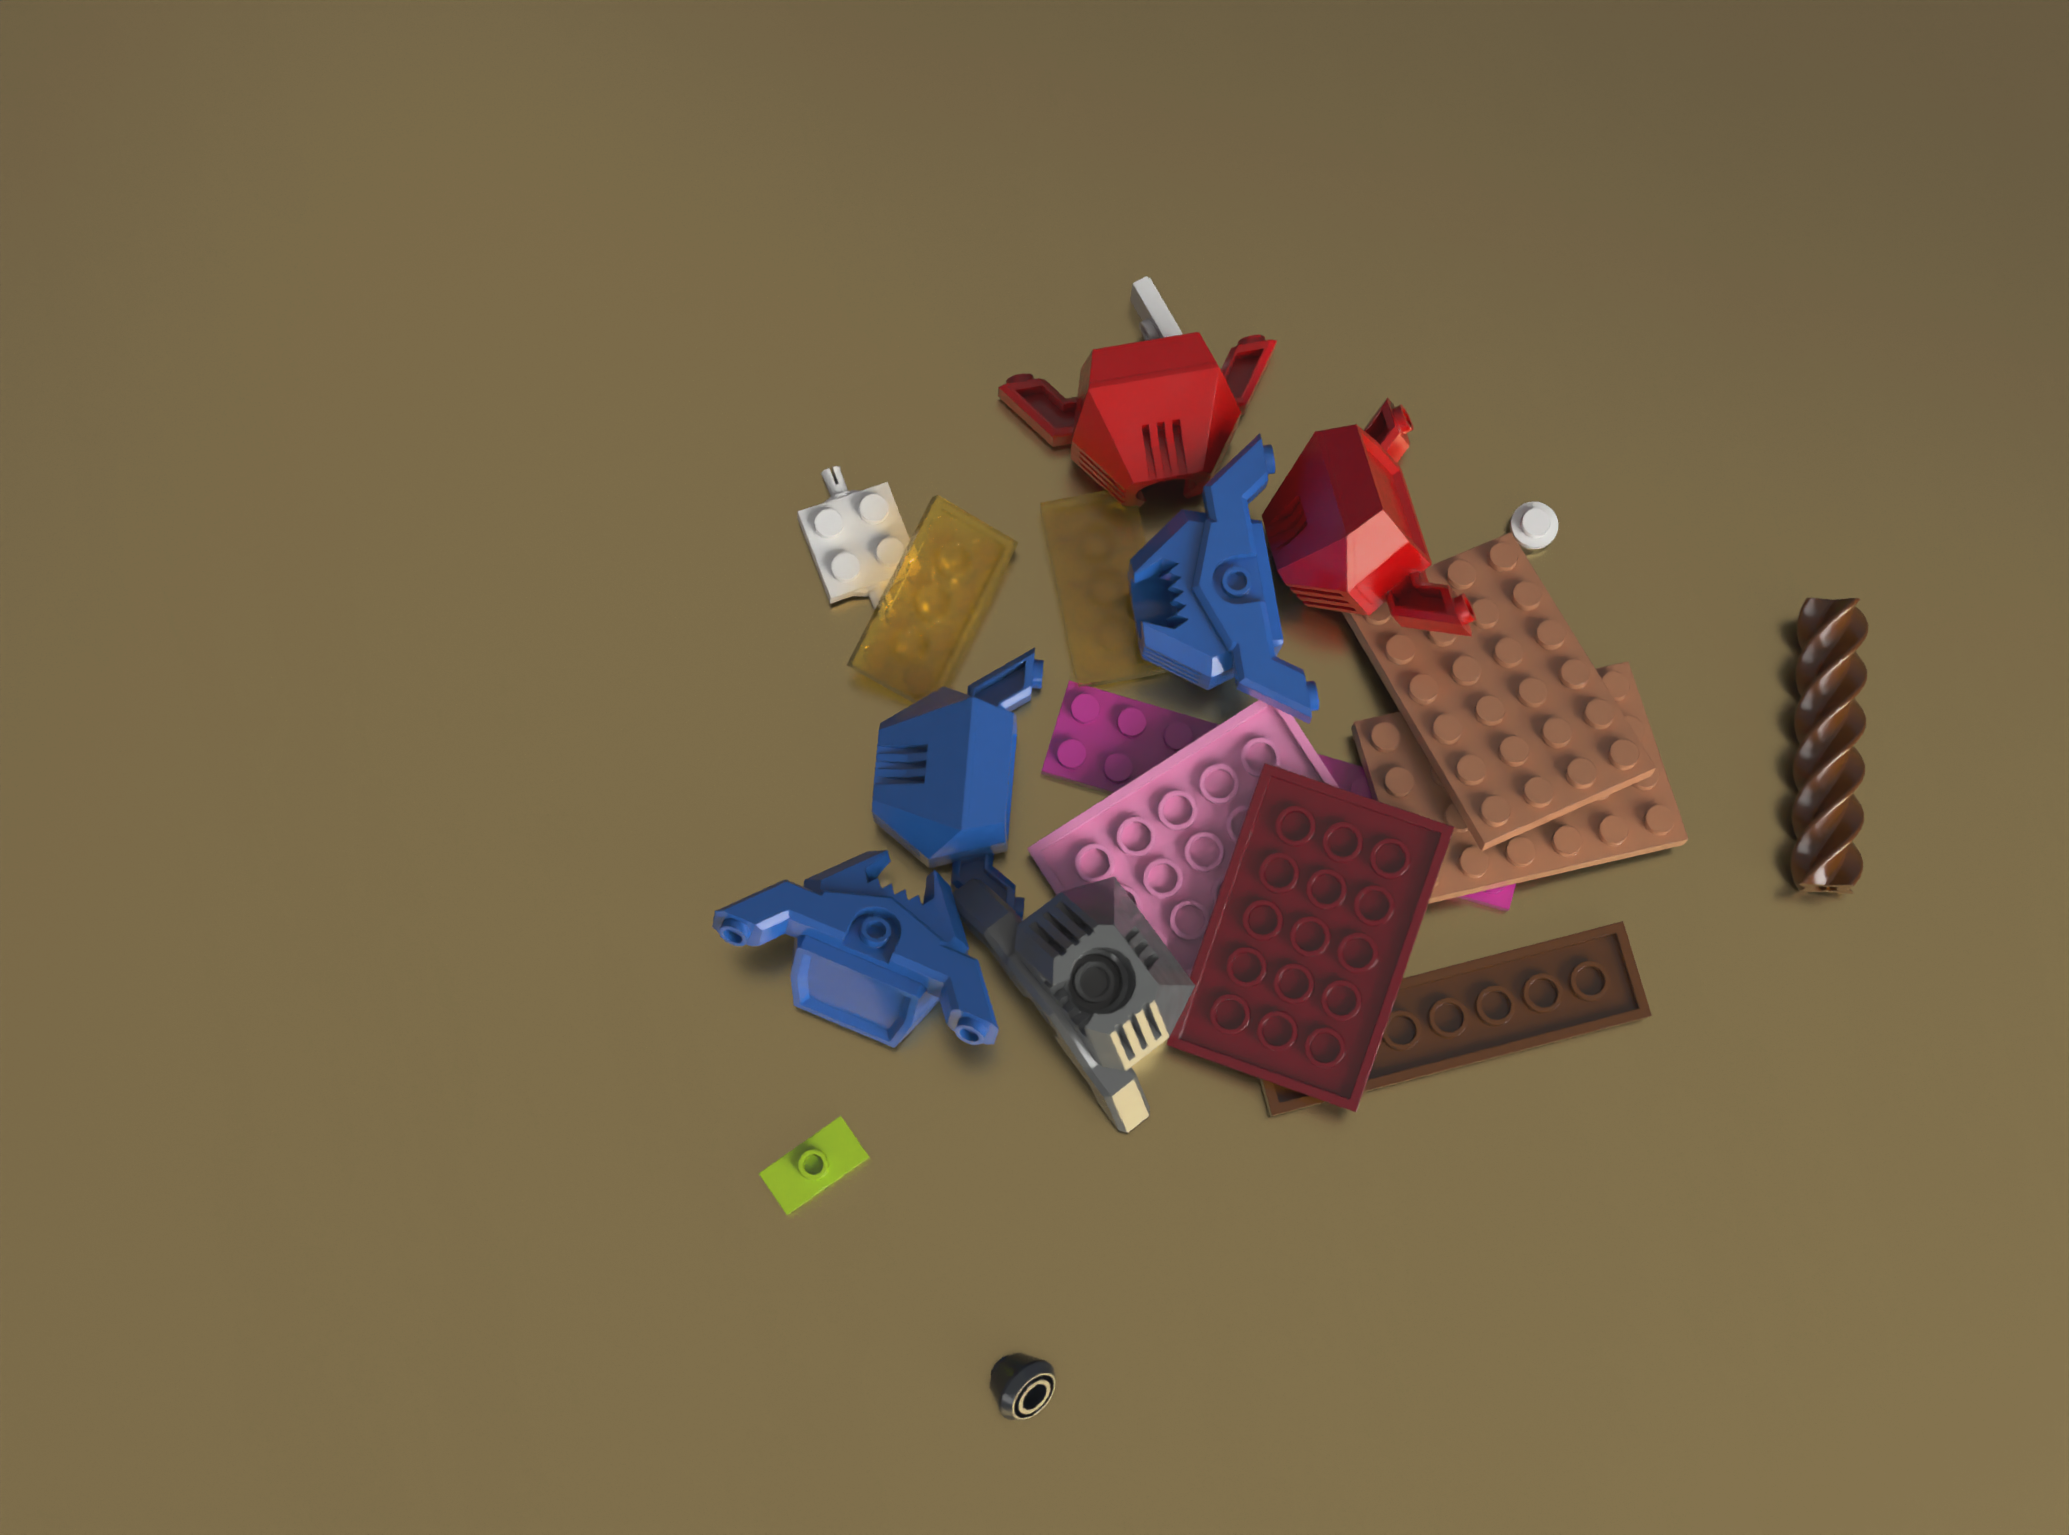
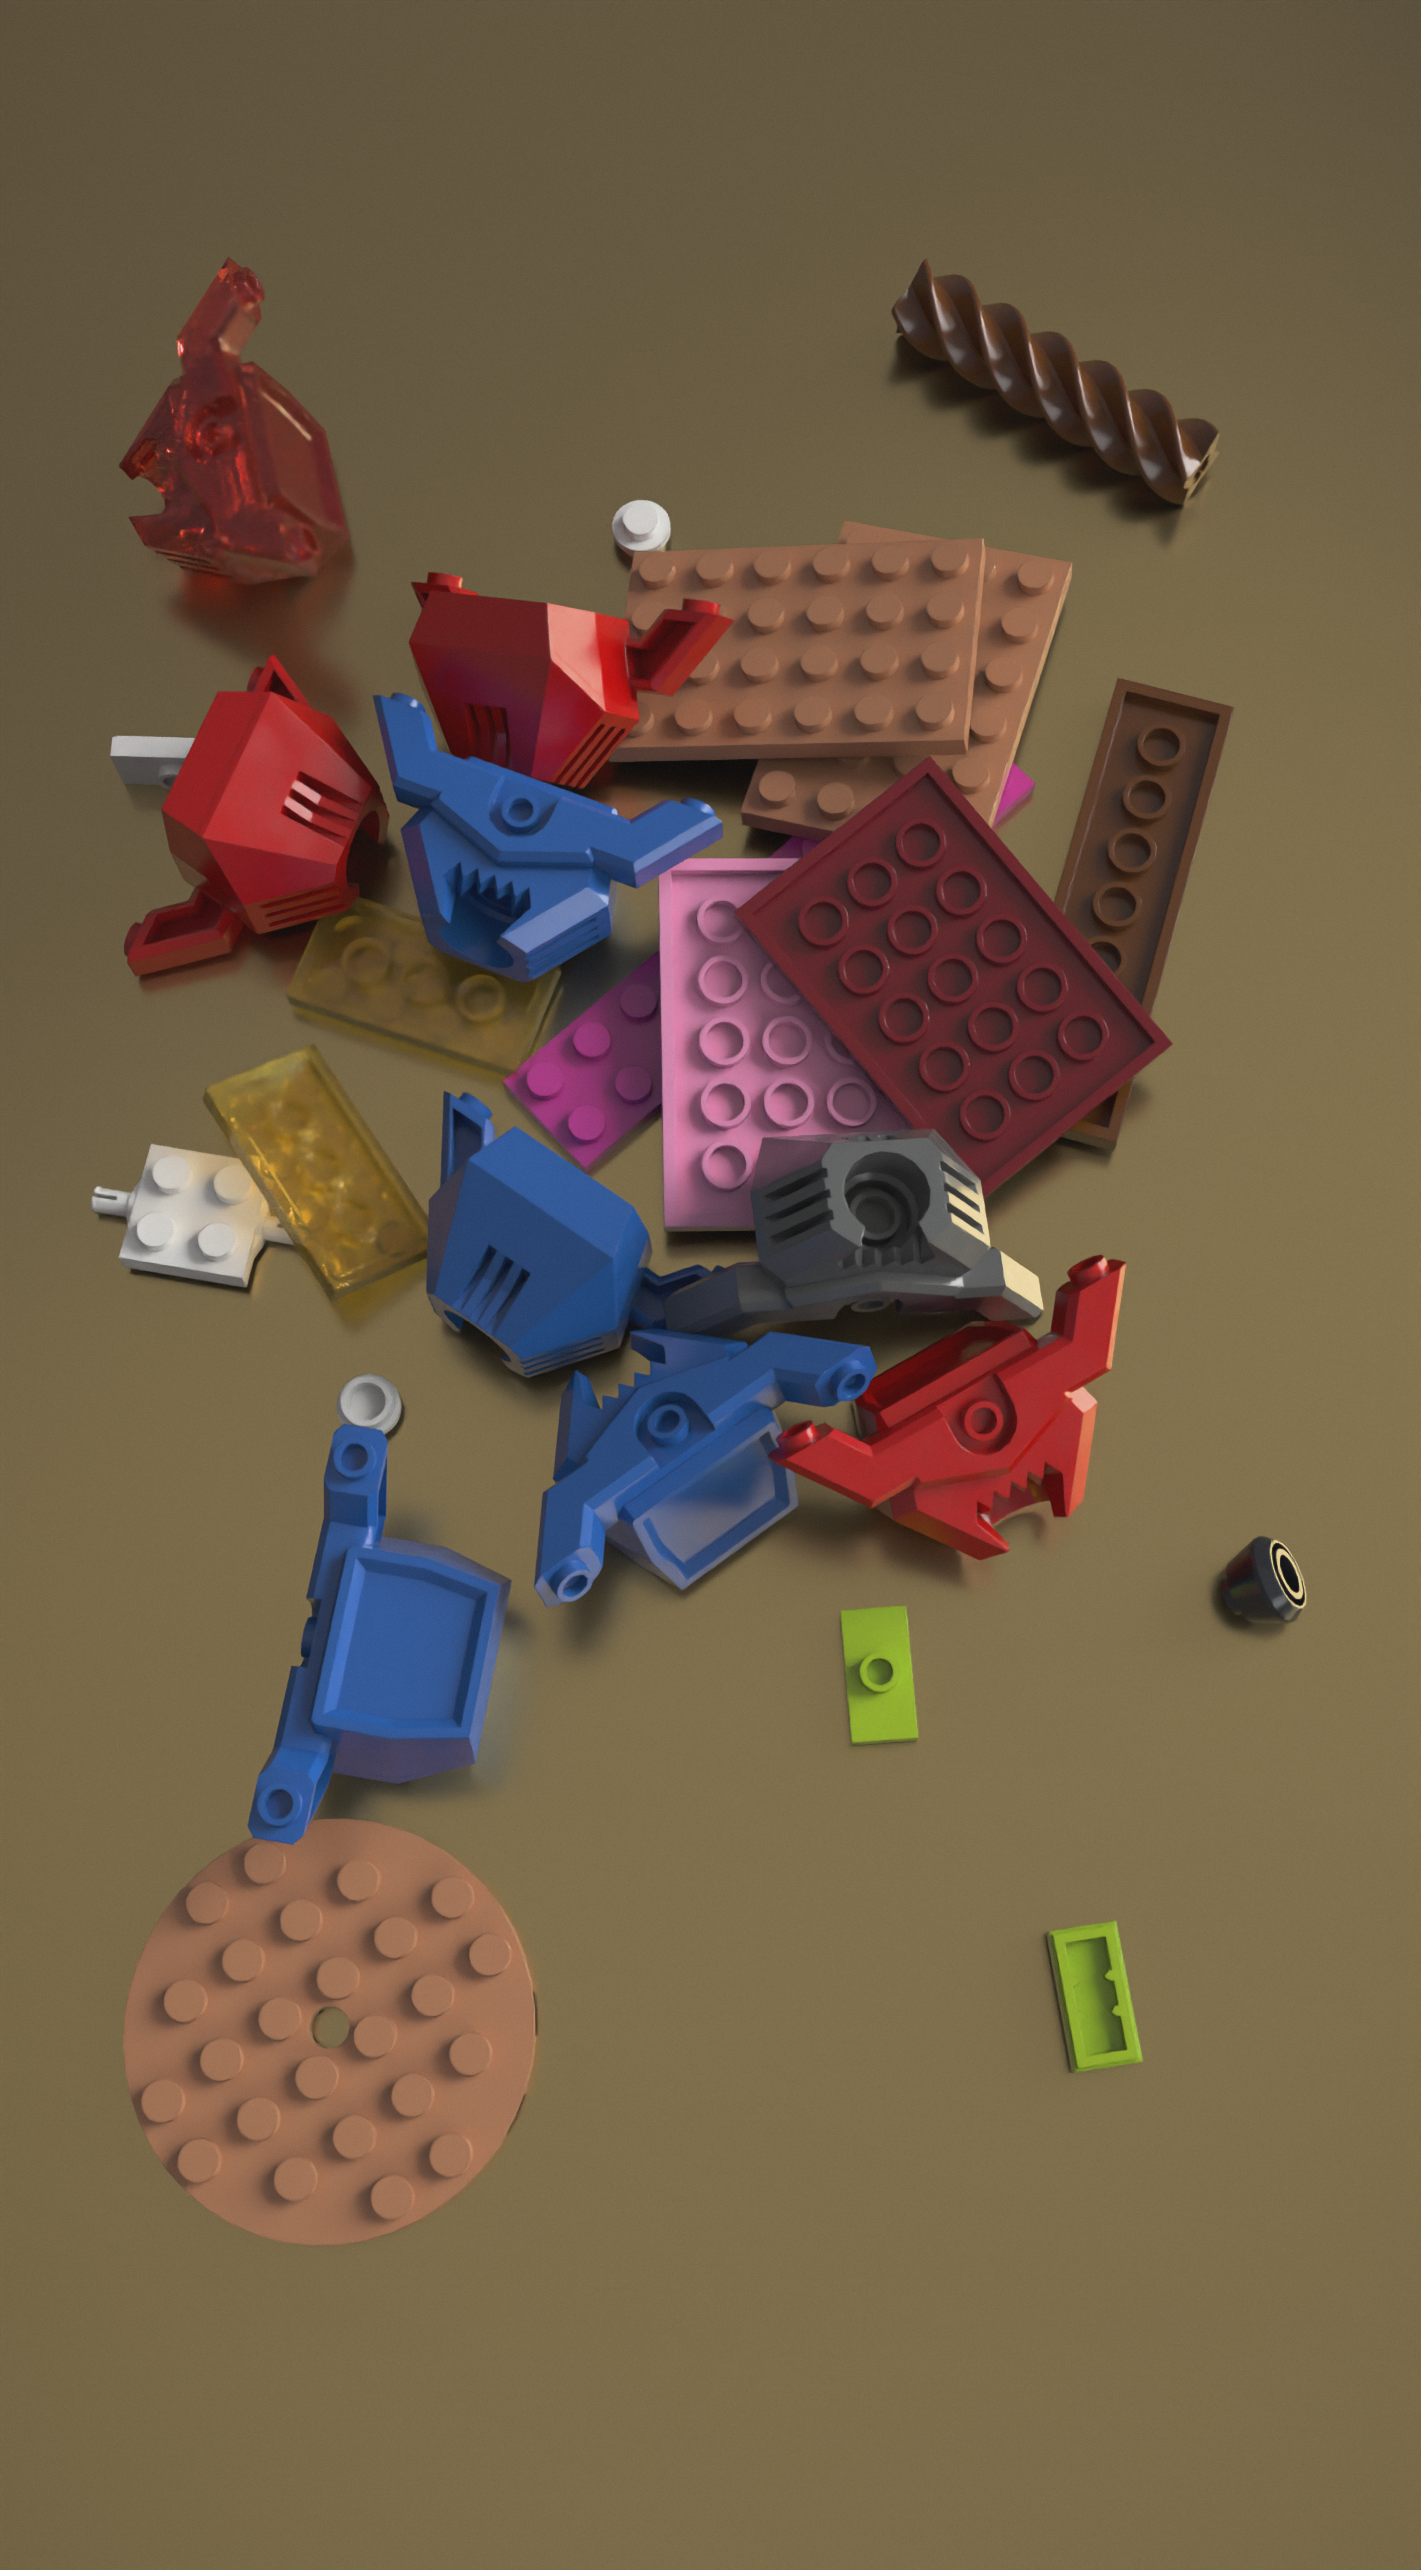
camera: 50 degrees left, 5 degrees down
none -> clear red helmet [119,257,350,585]
none -> nougat plate [123,1819,536,2246]
none -> blue helmet [247,1424,512,1845]
none -> white plate [336,1374,402,1435]
none -> red helmet [766,1255,1126,1561]
none -> lime plate [1046,1921,1143,2073]

